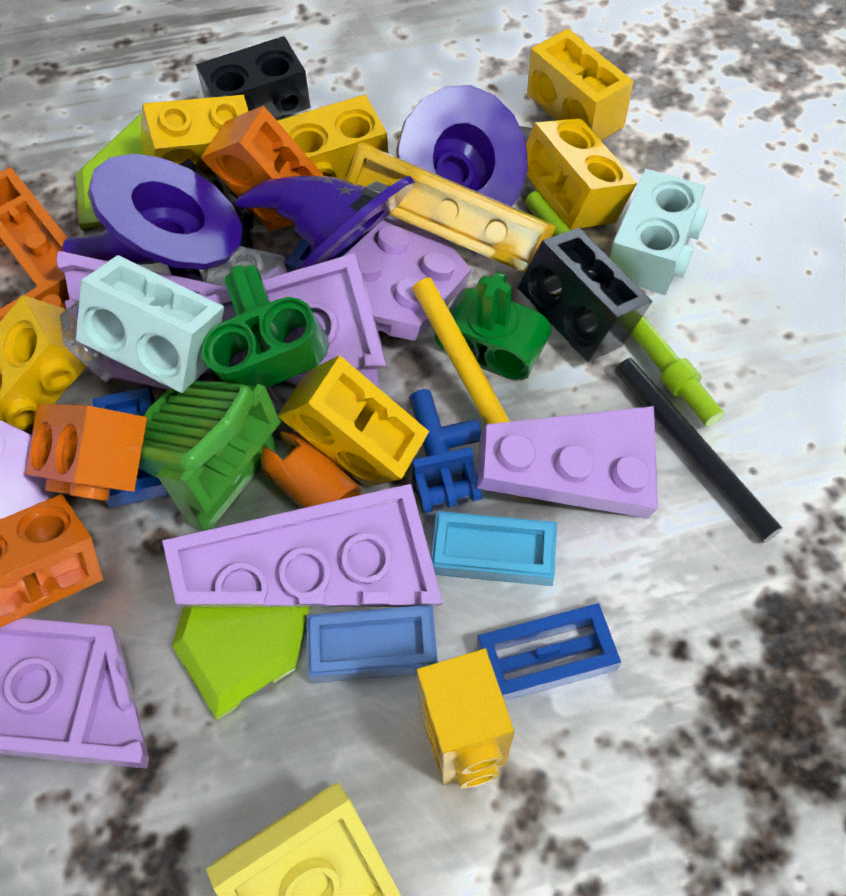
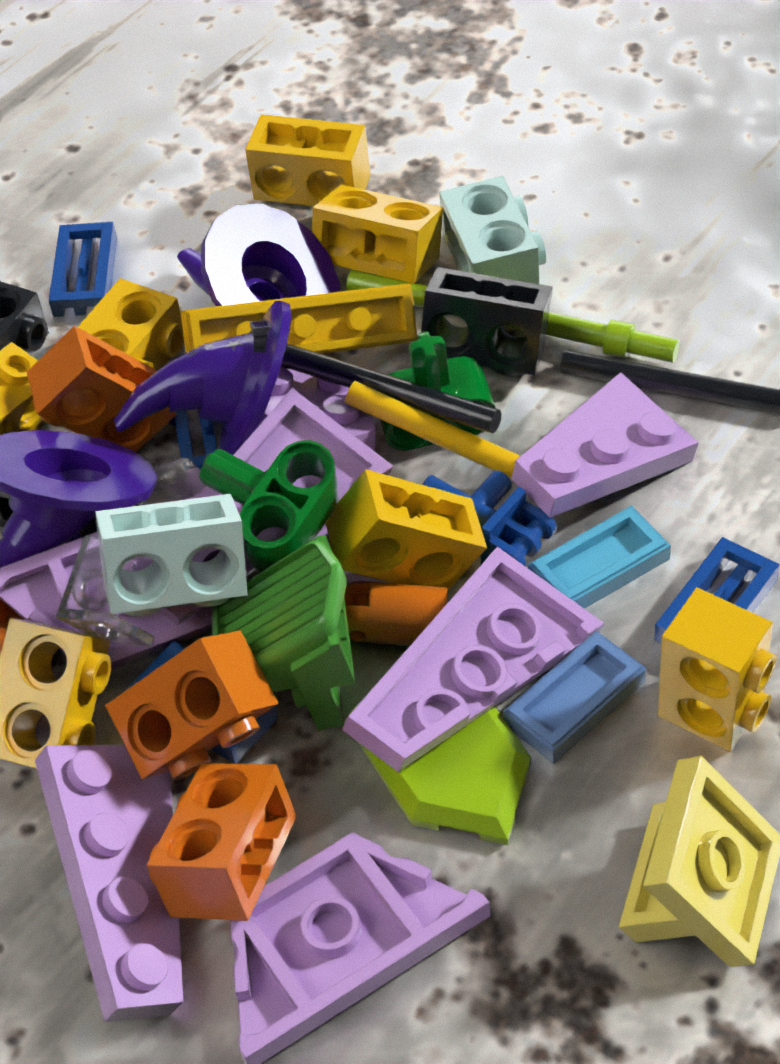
camera: 35 degrees left, 10 degrees down
none -> blue tile [49,222,117,317]
none -> black bar [281,343,502,434]

